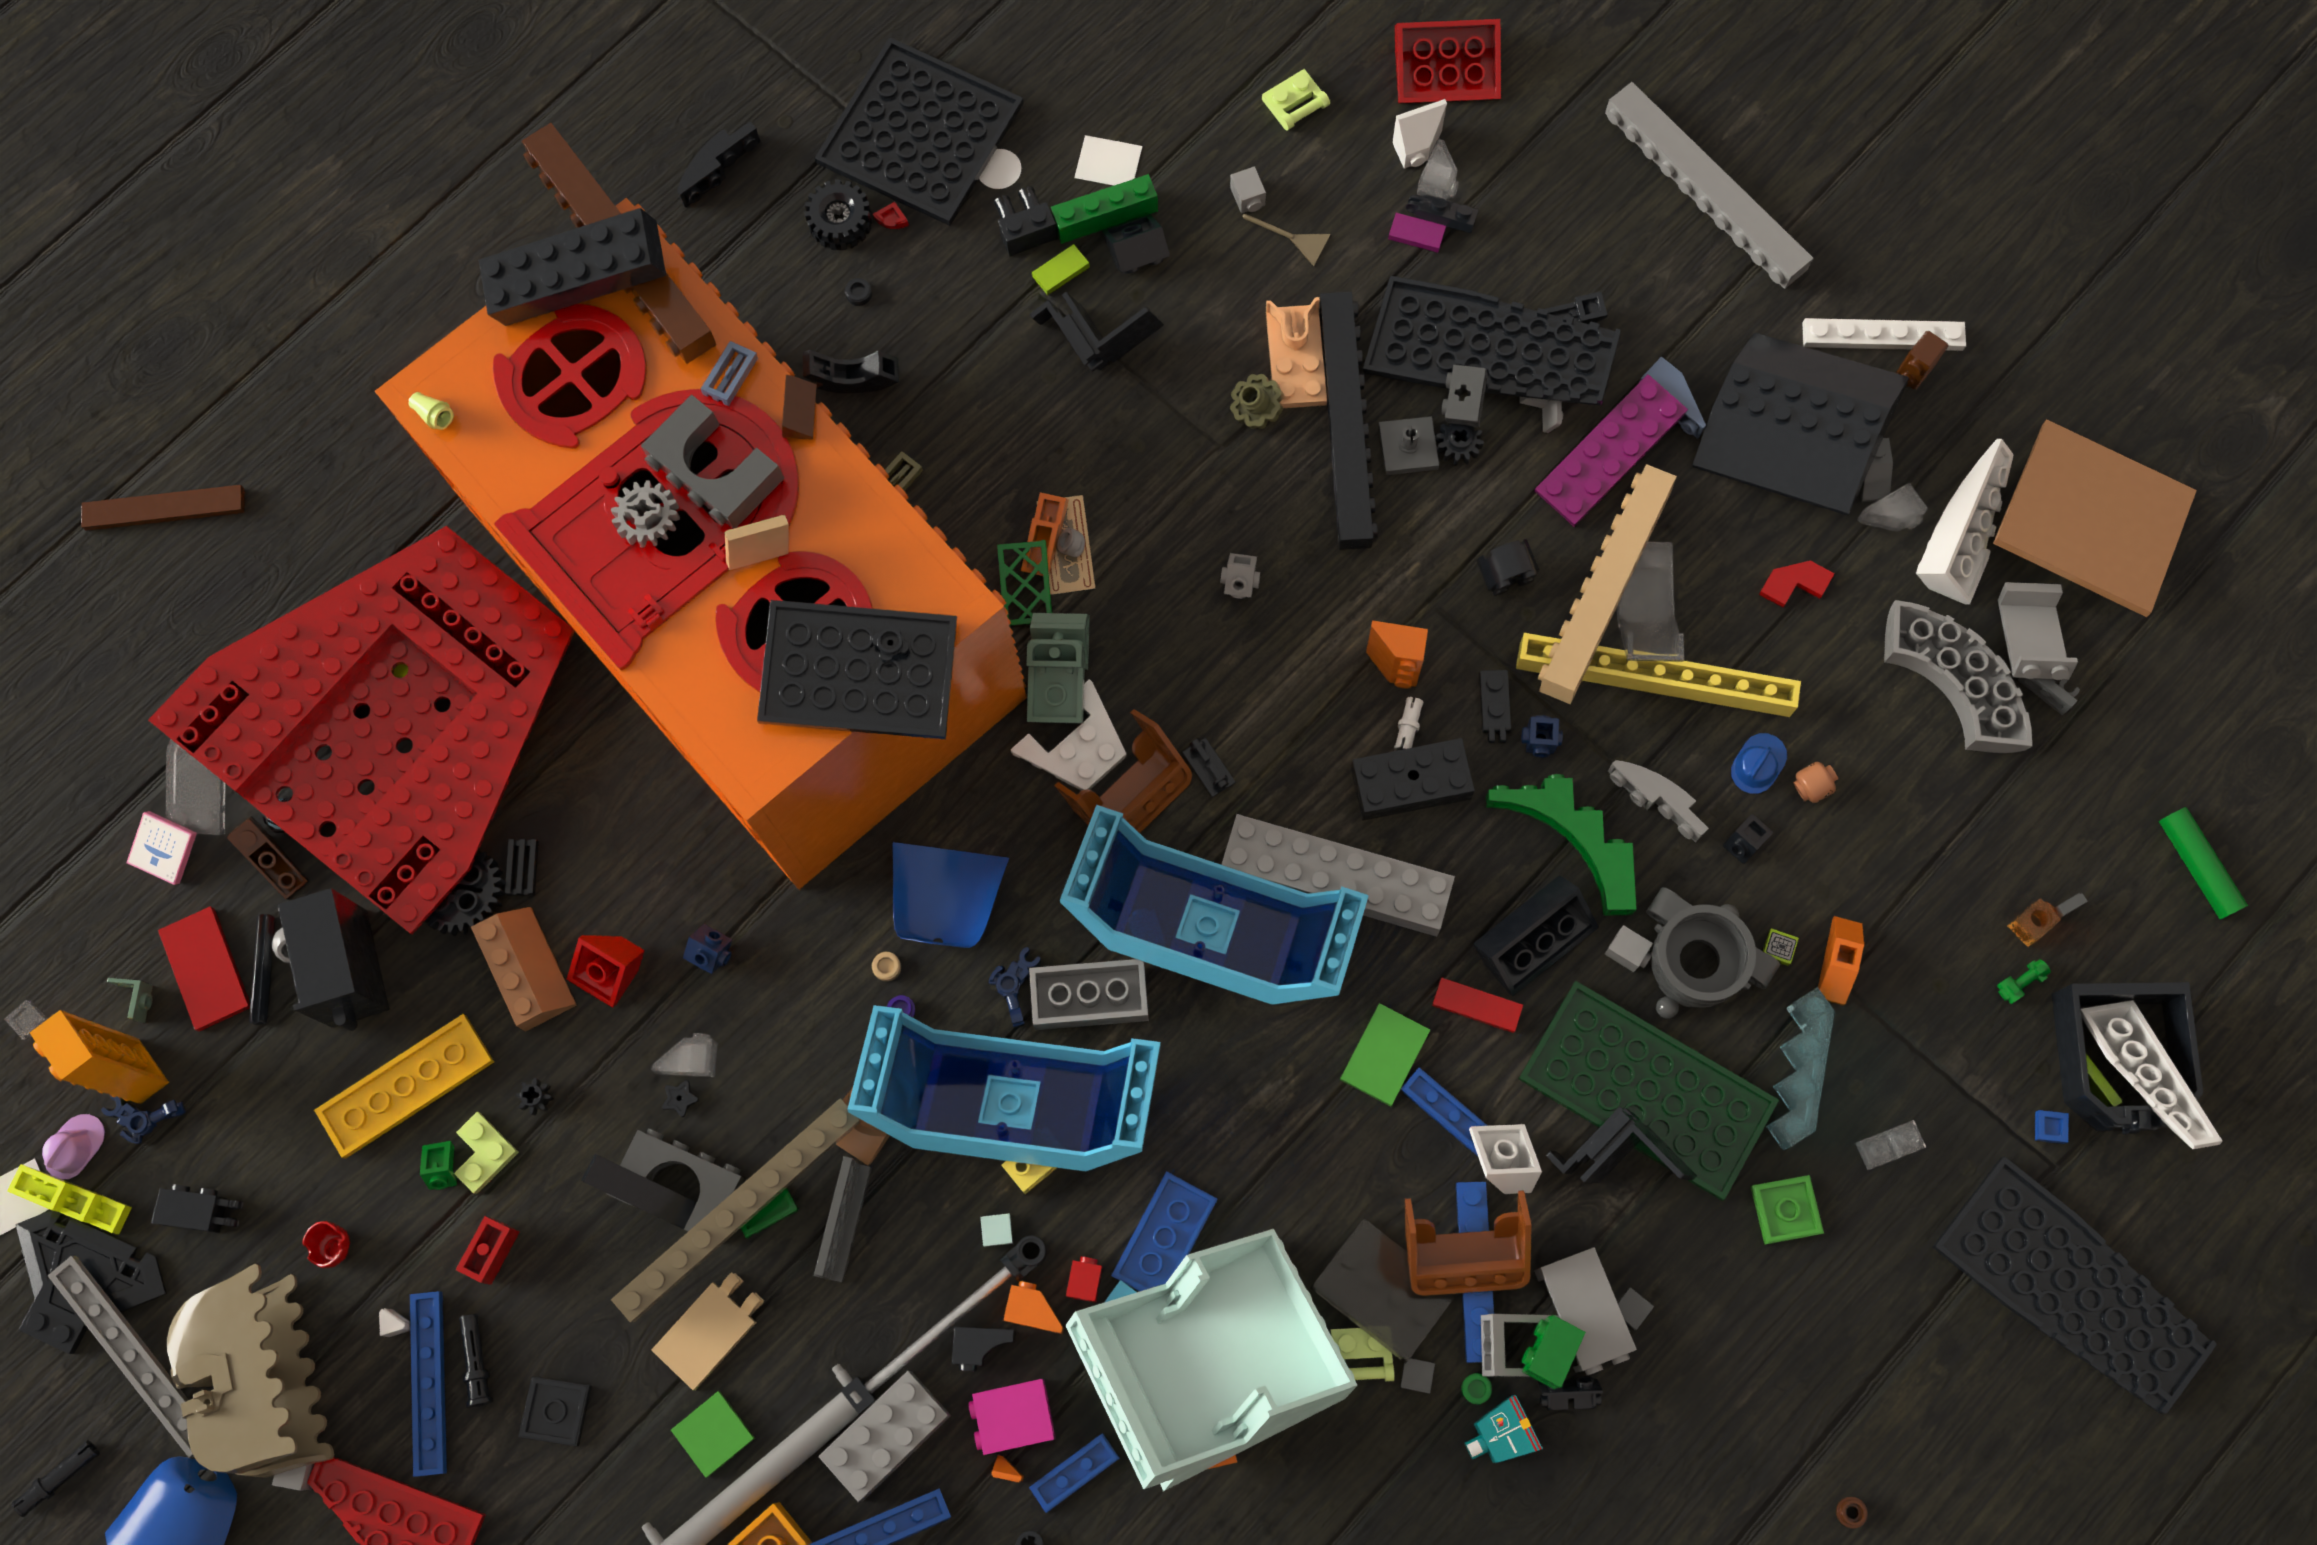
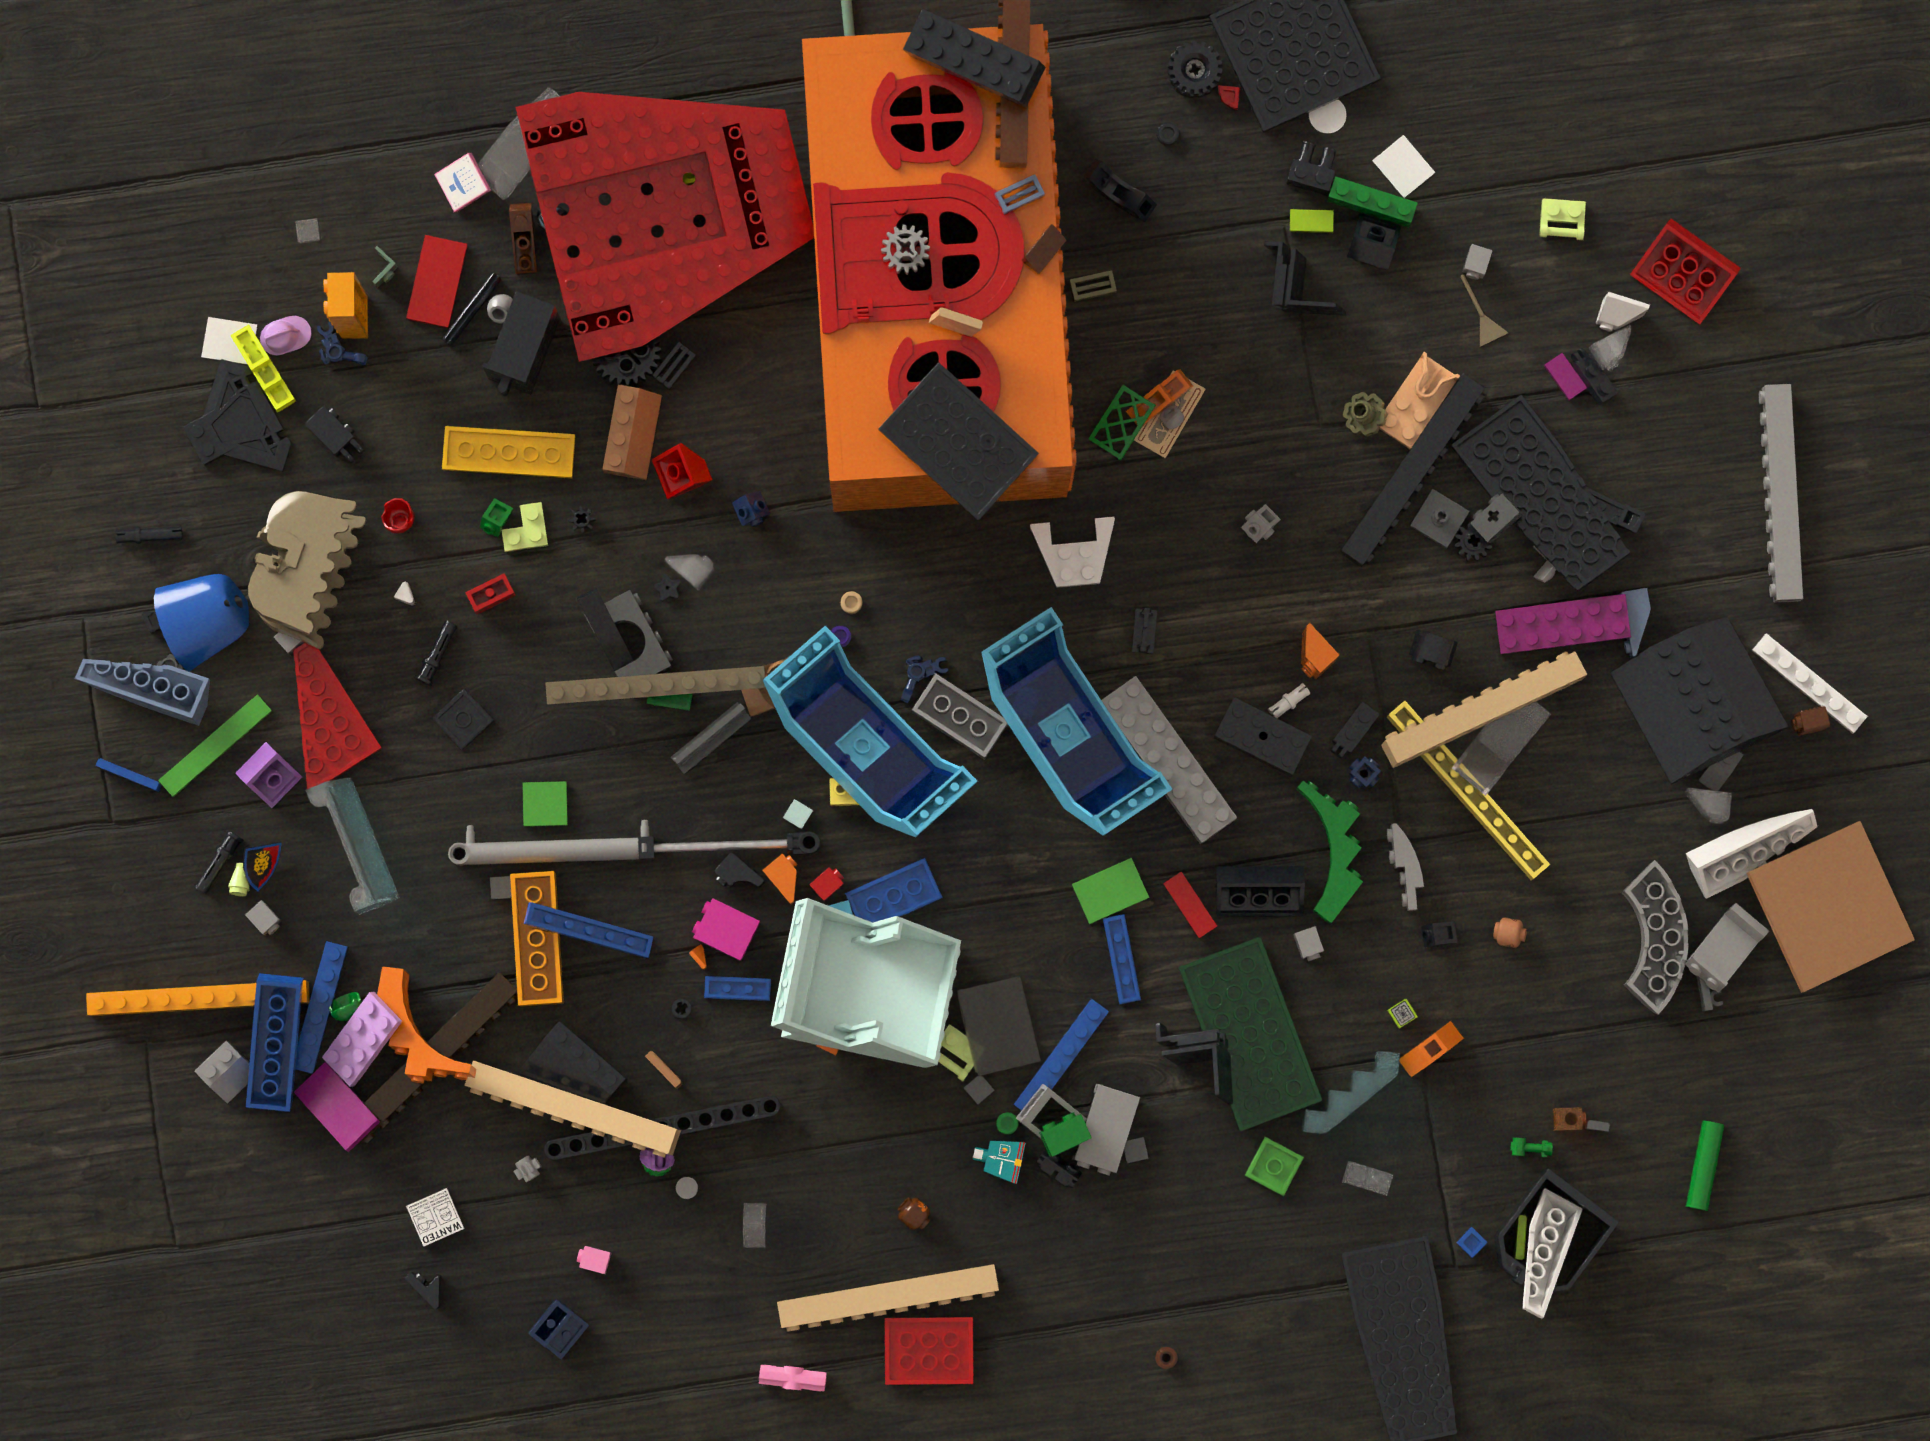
camera: 30 degrees right, 10 degrees up
light grey plate [47,1256,194,1458] -> none
yellowish green cone [409,392,453,430] -> none
blue plate [410,1291,447,1477] -> none
dark grey arch [641,394,784,529] -> none
tan tile [652,1272,764,1390] -> none
light grey brick [818,1371,951,1502] -> none
blue piece [892,842,1009,948] -> none
sand green piece [1027,613,1090,723] -> none
dark orange windscreen [1054,709,1192,849] -> none
dark orange windscreen [1405,1190,1532,1296] -> none
white slope [1469,1124,1542,1194] -> none
dark grey piece [1646,887,1781,1019] -> none
blue piece [1731,733,1787,794] -> none
red tile [1759,561,1835,607] -> none

